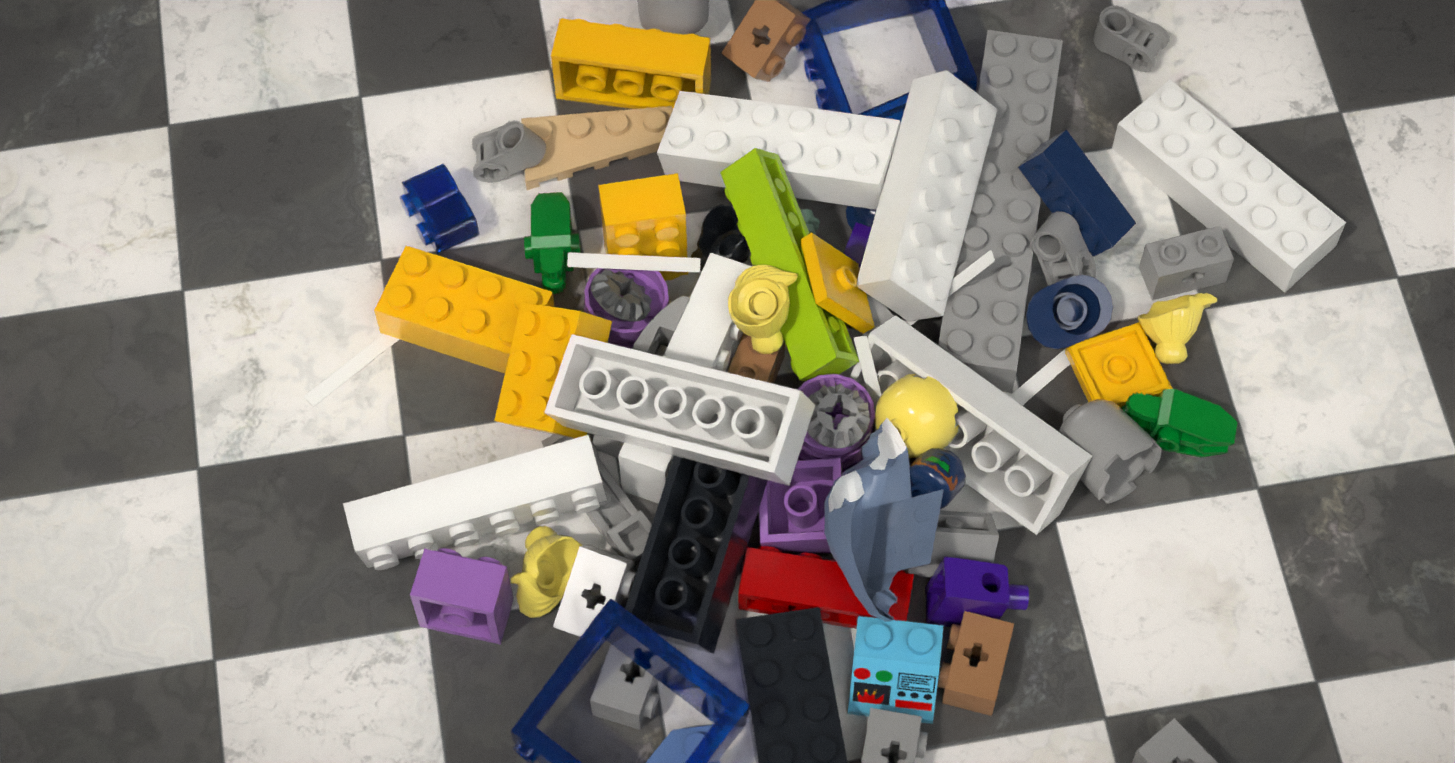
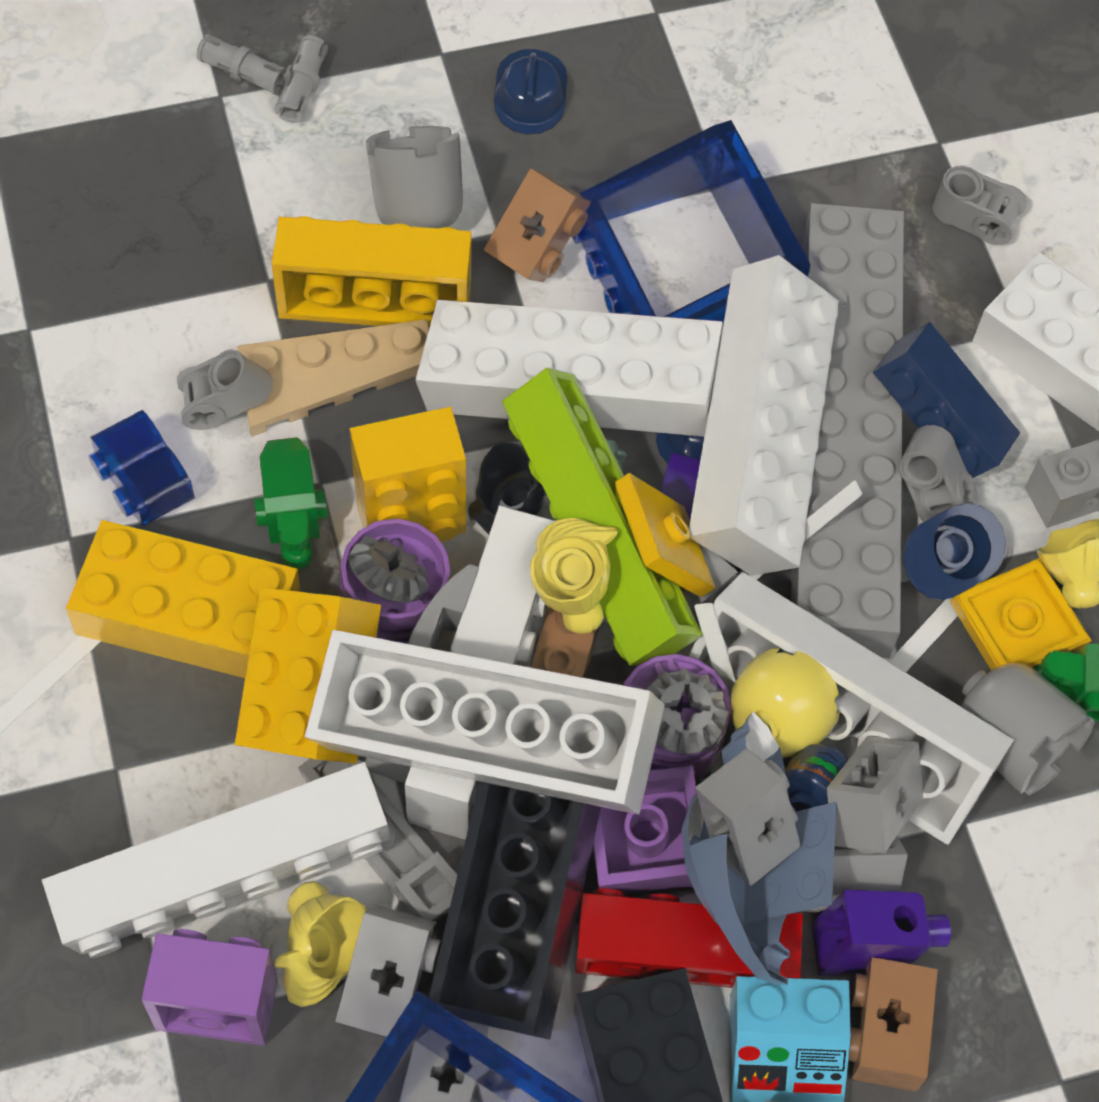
camera: 10 degrees left, 0 degrees up
white sticker [567,253,700,273] -> none
none -> light grey brick [695,748,801,887]
none -> light grey brick [827,736,923,854]

